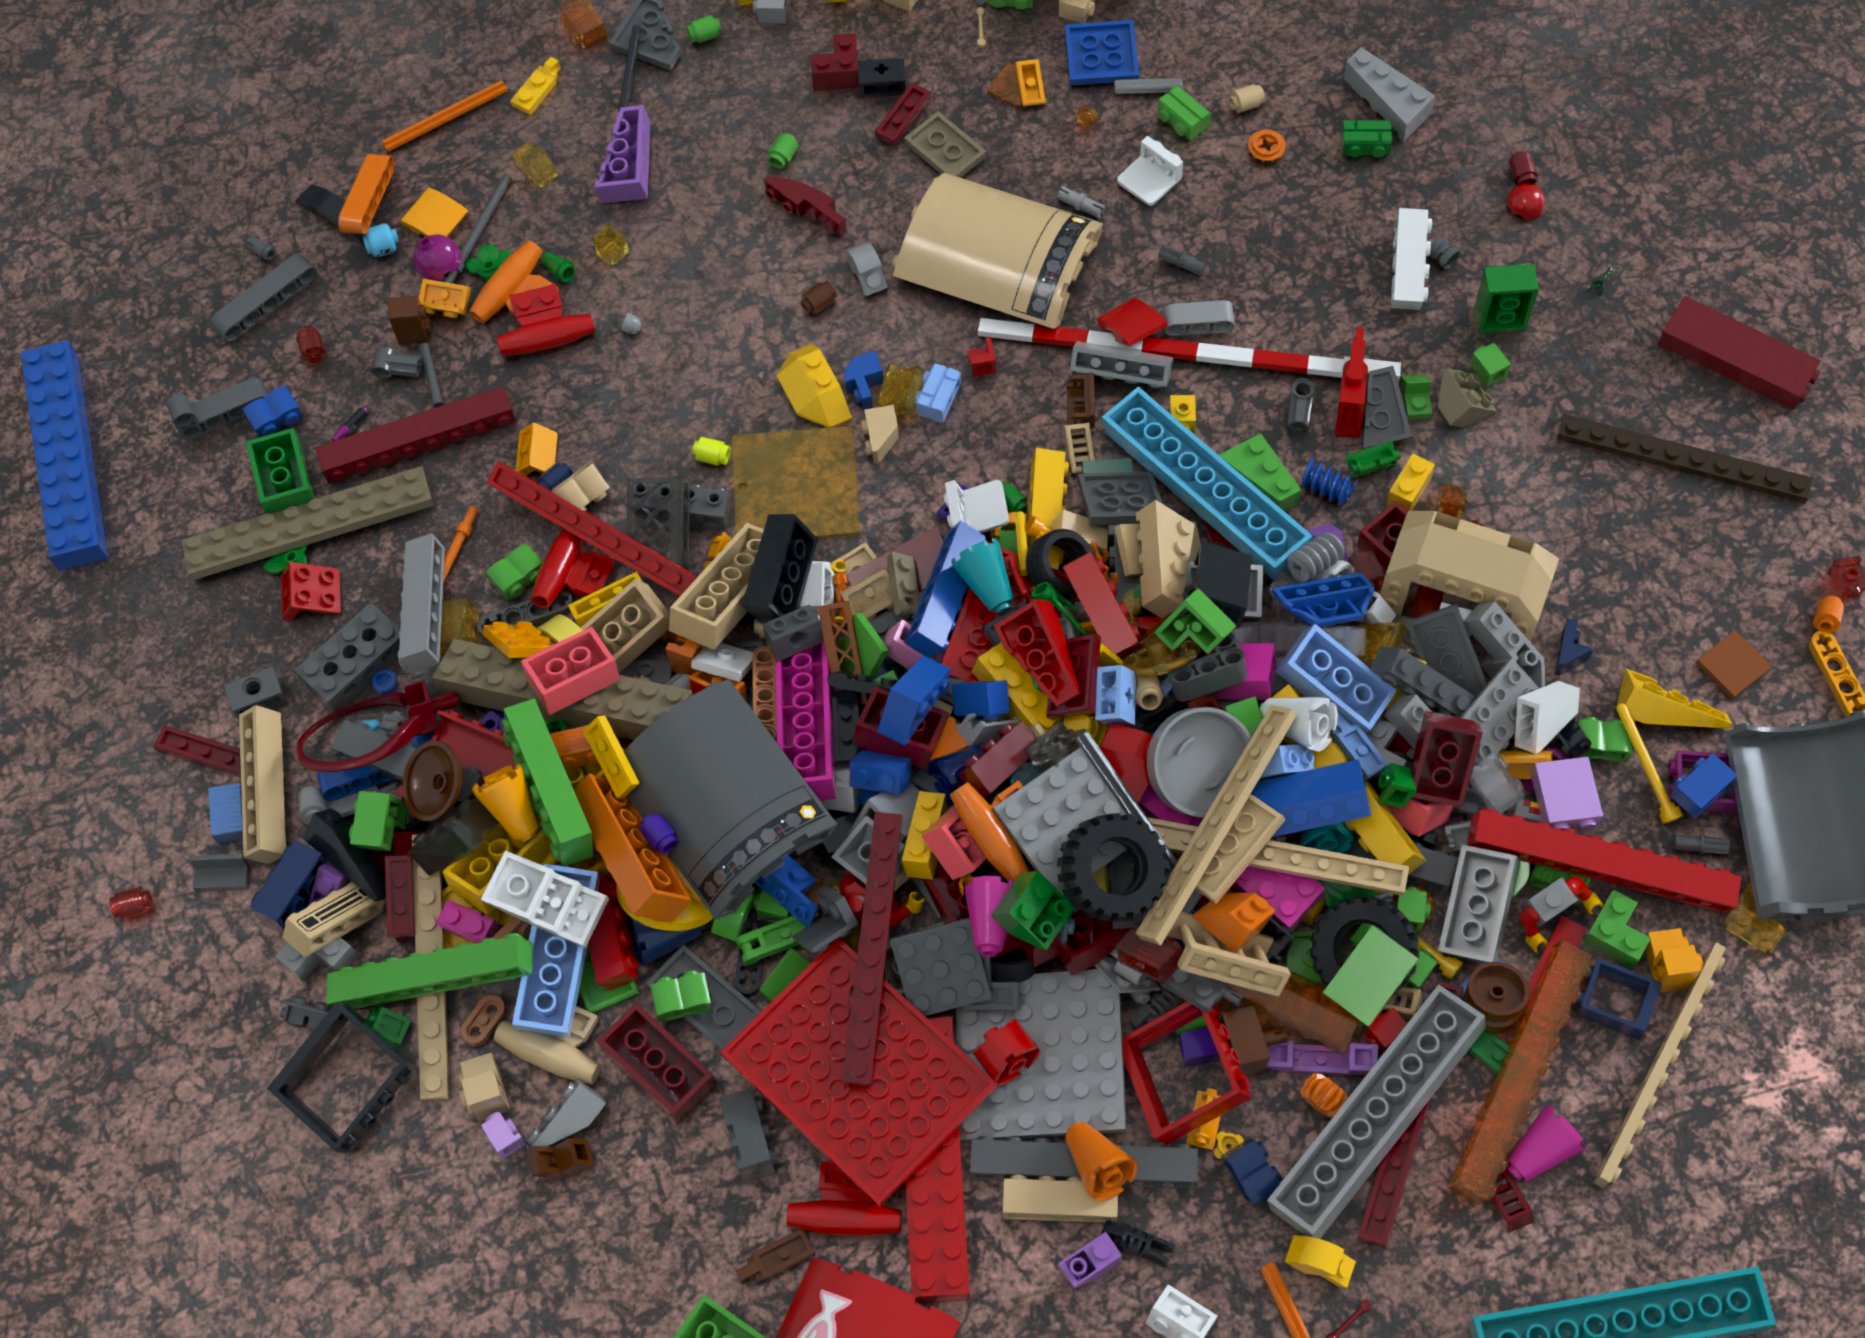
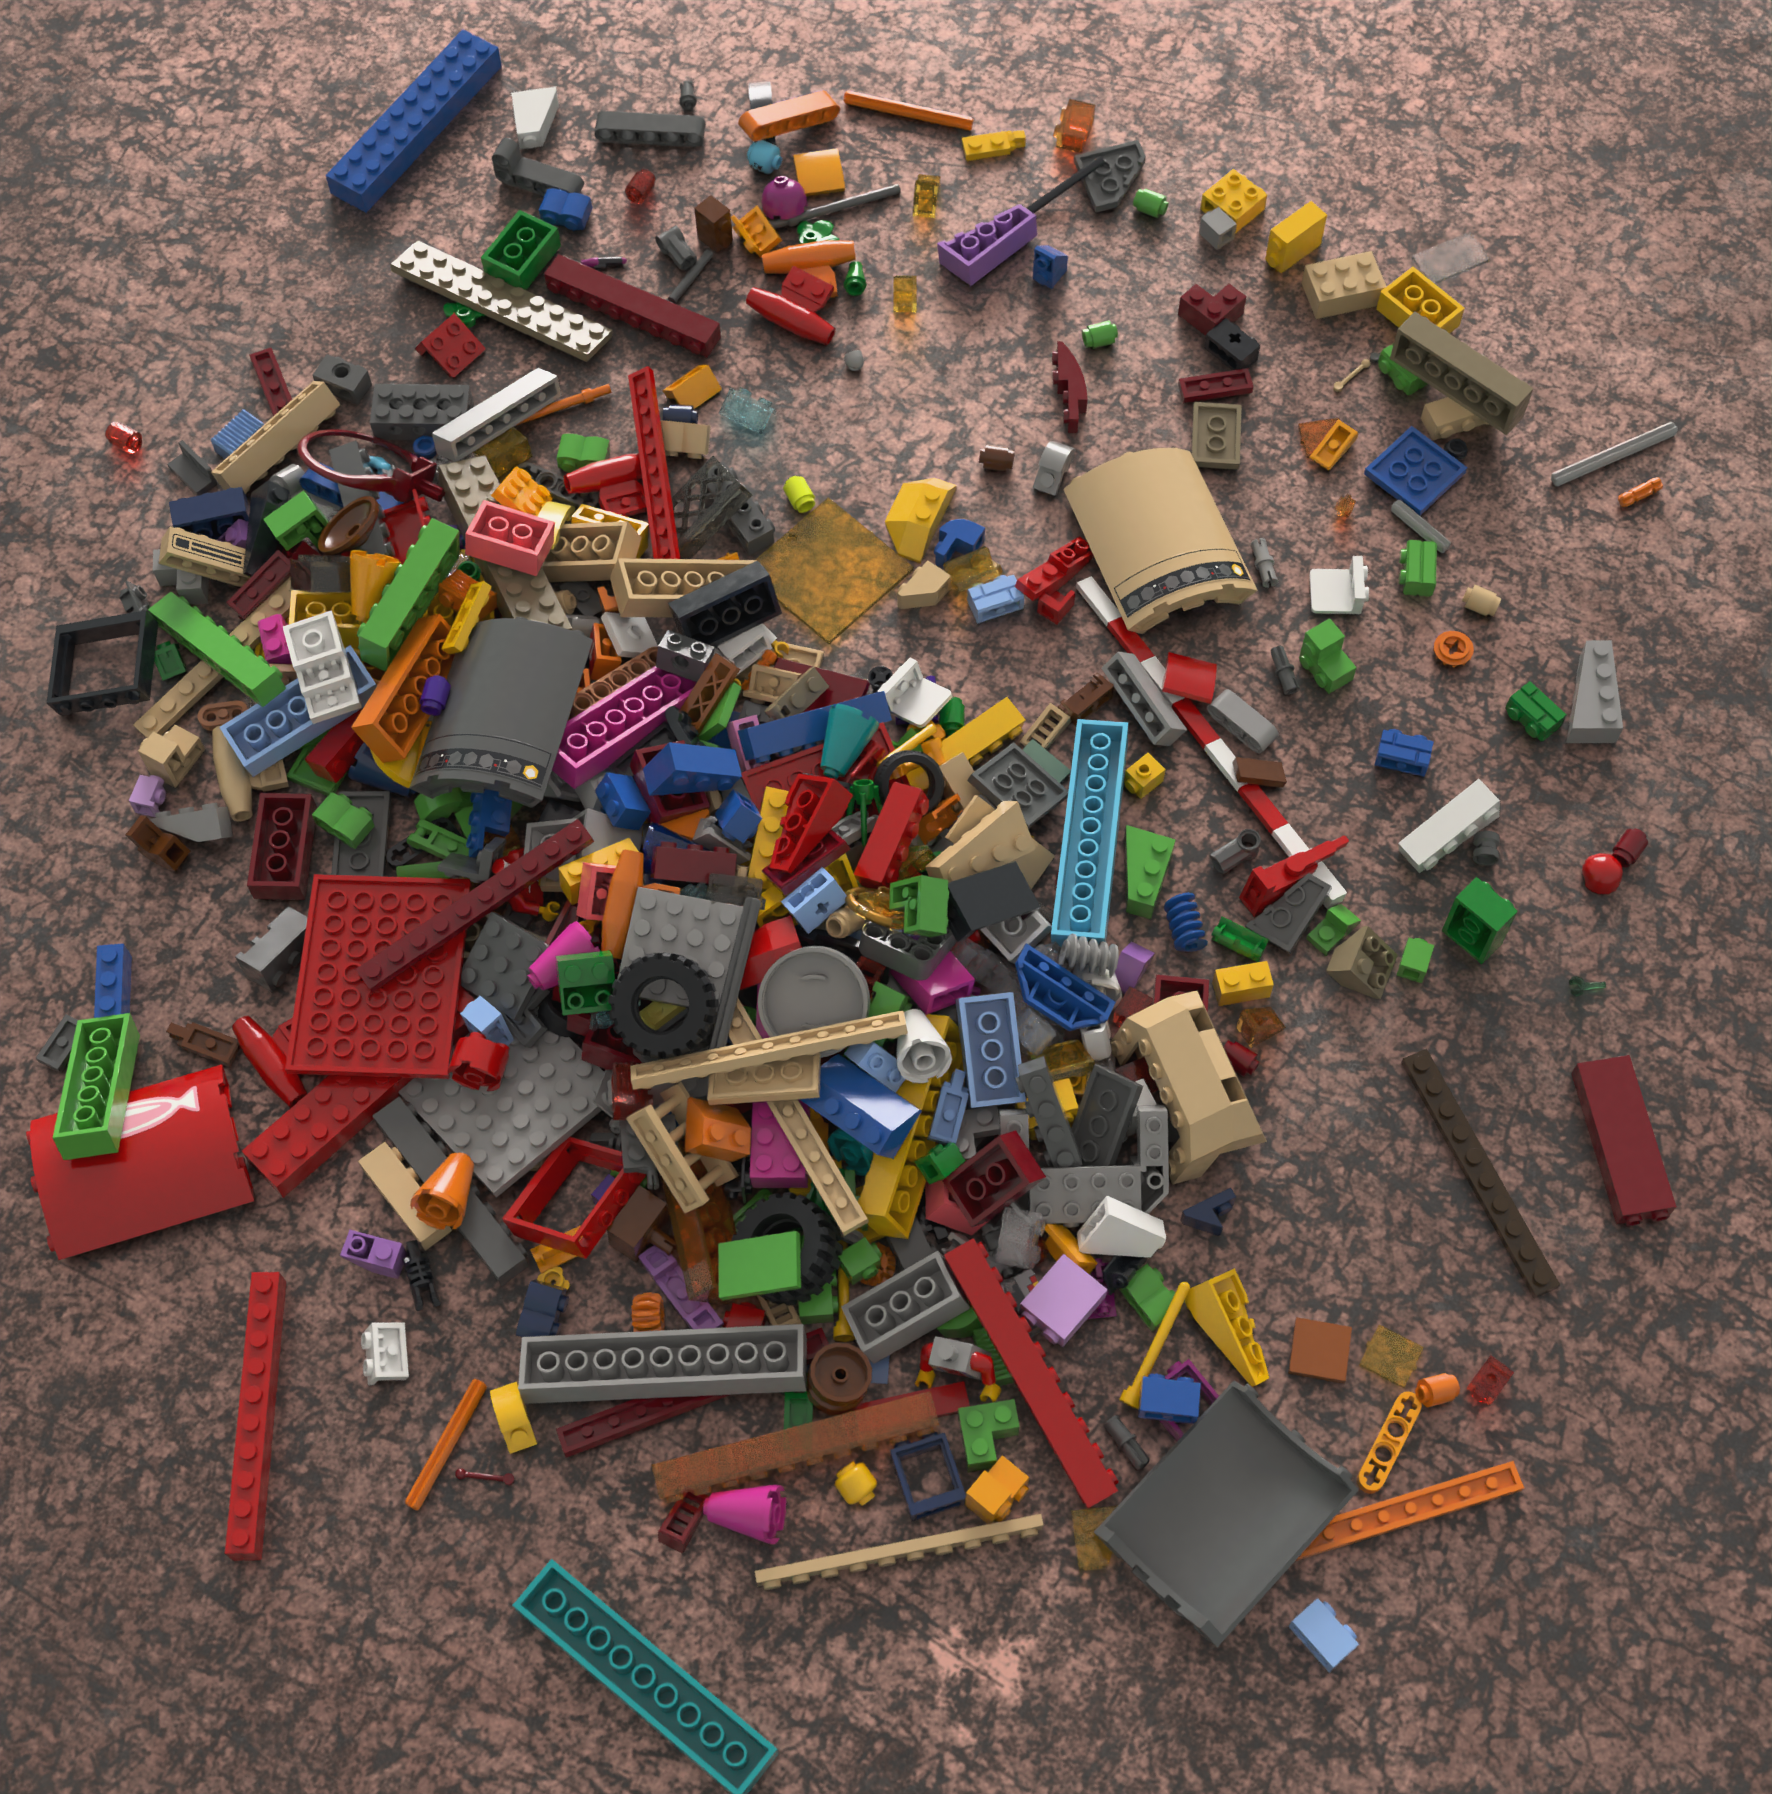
camera: 45 degrees right, 0 degrees up
none -> blue brick [94,943,132,1018]
none -> light blue brick [460,996,514,1046]
none -> white slope [511,87,559,149]
none -> clear light blue bracket [718,387,777,434]
none -> yellow head [835,1461,877,1506]
none -> black wheel [868,666,893,694]
none -> red slope [1014,536,1094,601]
none -> blue slope [1033,245,1068,289]
none -> reddish brown tile [1232,757,1287,788]
none -> bright green brick [1299,618,1357,694]
none -> clear yellow piece [1359,1324,1424,1388]
none -> blue brick [1374,729,1434,777]
none -> black plate [1444,438,1468,461]

